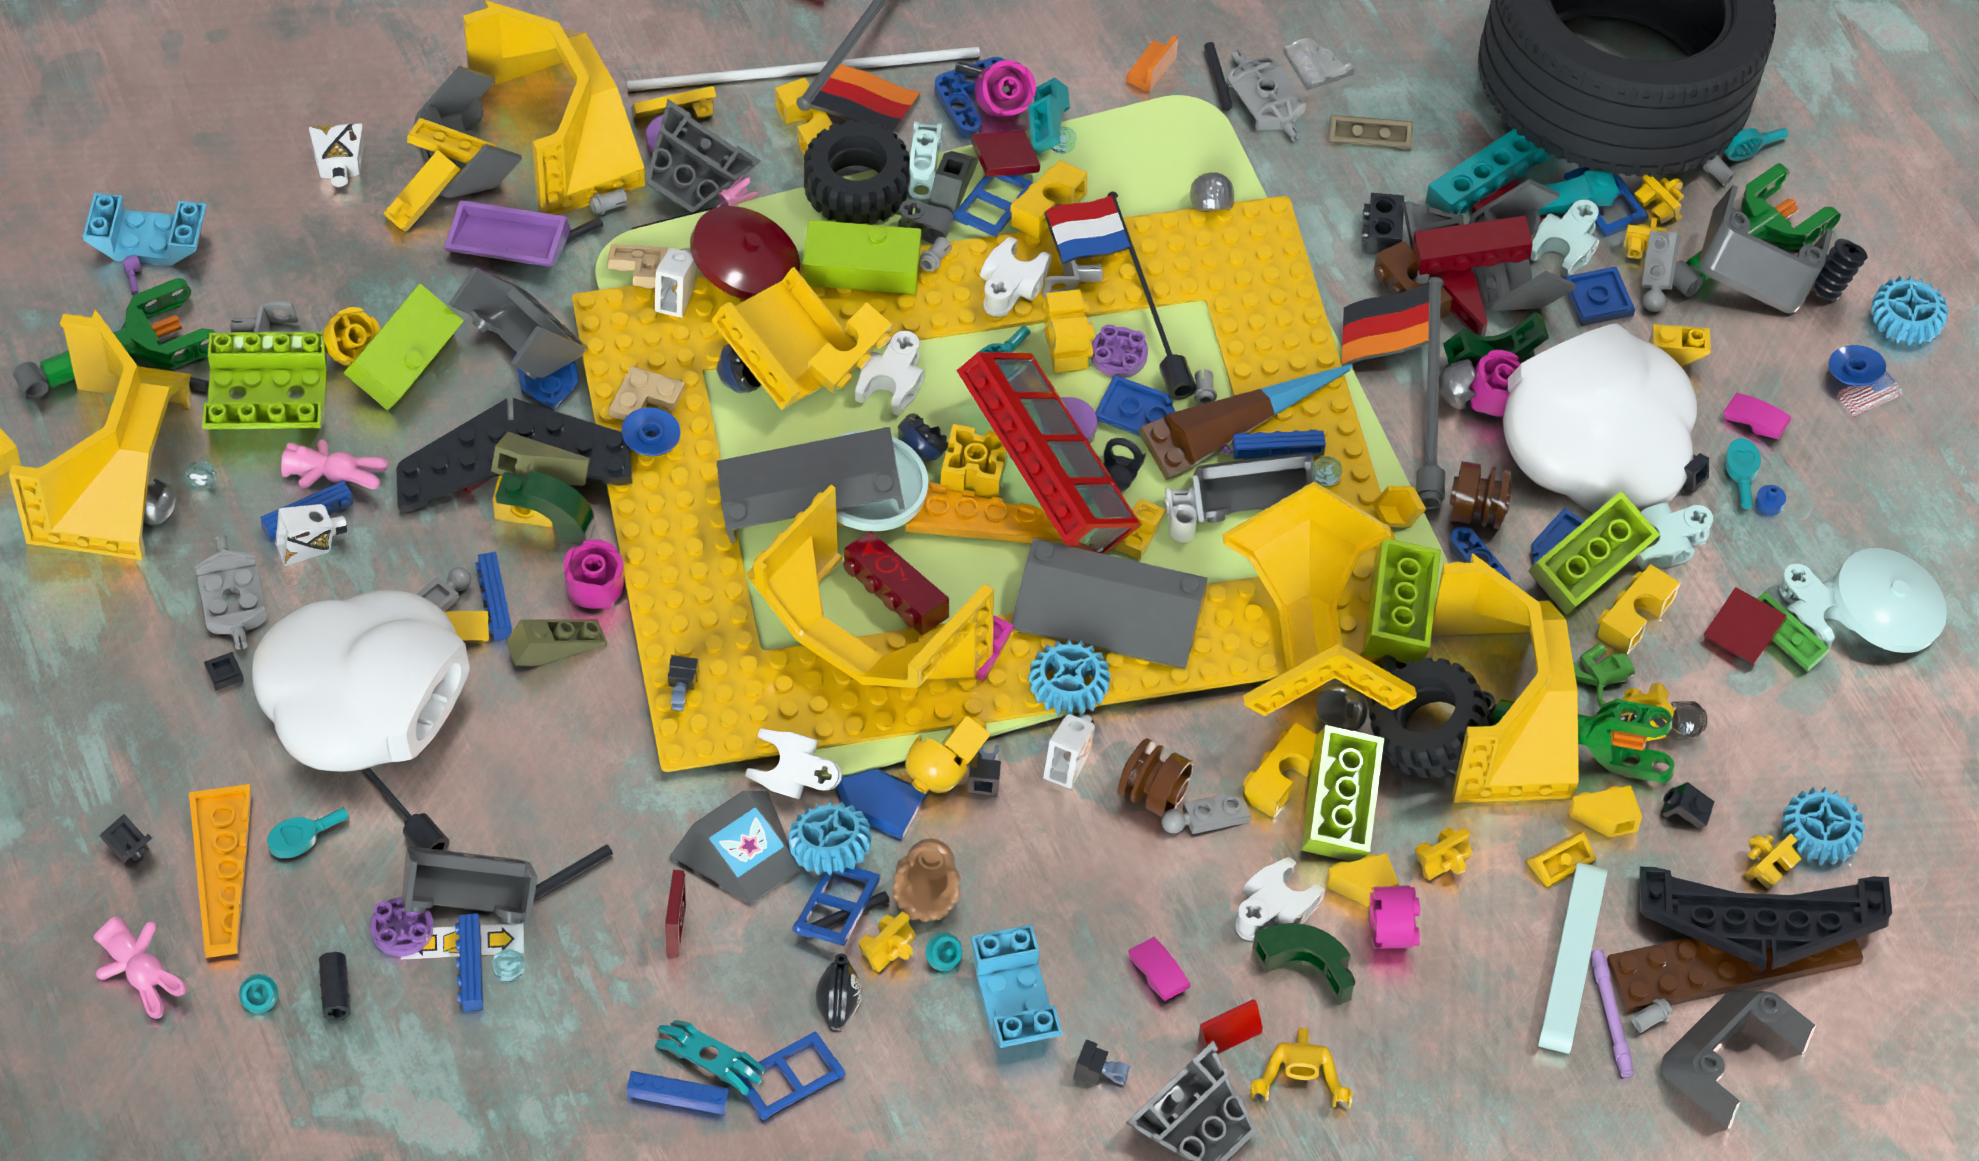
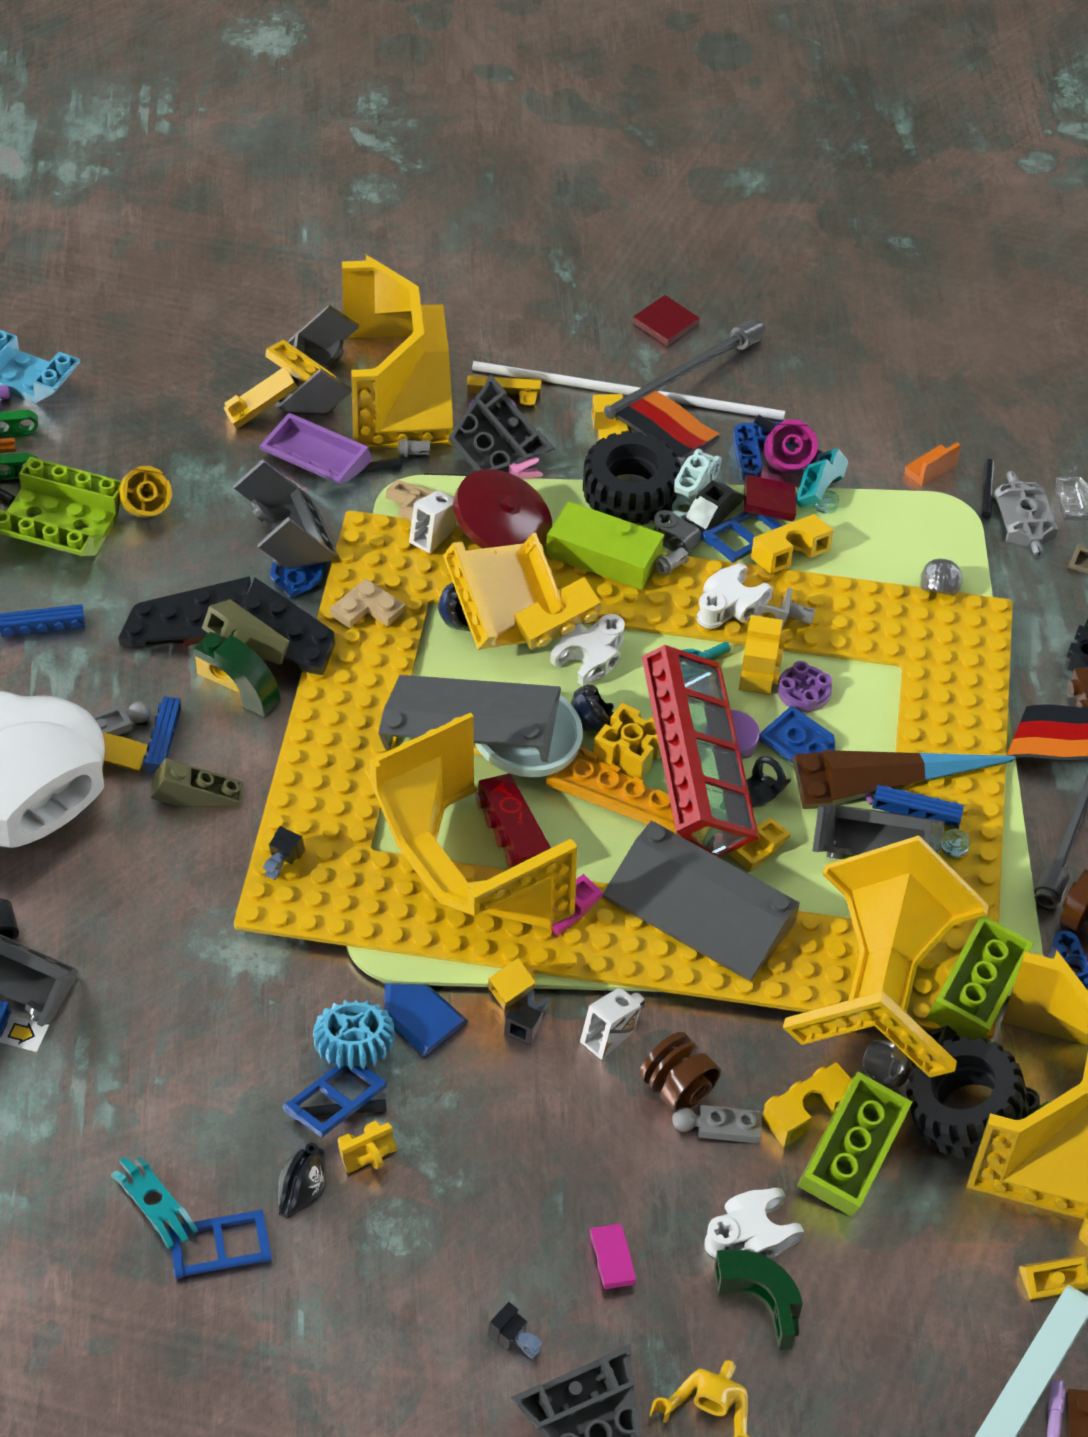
camera: 20 degrees right, 5 degrees down
light grey bracket [230,302,299,332] -> none
white torso [275,504,347,566] -> none
bright pink animal [281,440,388,490] -> none
white torso [309,123,365,187] -> none
lime brick [343,283,464,411] -> none
clear light blue tile [493,949,525,982] -> none
black bar [534,844,613,900] -> none
dark pink brick [563,539,625,610] -> none
blue dish [622,407,680,456] -> none
blue piece [627,1071,729,1115] -> none
dark red tile [665,870,687,956] -> none
dark grey wedge [670,791,800,905] -> none
white piece [745,728,842,799] -> none
medium nougat hair [892,838,961,922] -> none
yellow cylinder [905,736,968,794] -> none
teal hat [925,932,963,971] -> none
medium azure slope [971,924,1062,1048] -> none
medium azure gear [1028,639,1111,716] -> none
flag [1044,191,1196,400] -> none
white piece [1164,486,1198,543] -> none
light grey pin [1194,369,1217,405] -> none
red slope [1198,999,1263,1054] -> none
yellow slope [1326,853,1399,907] -> none
dark pink brick [1370,885,1420,949] -> none
yellow panel [1372,486,1426,528] -> none
yellow hips [1415,827,1473,881] -> none

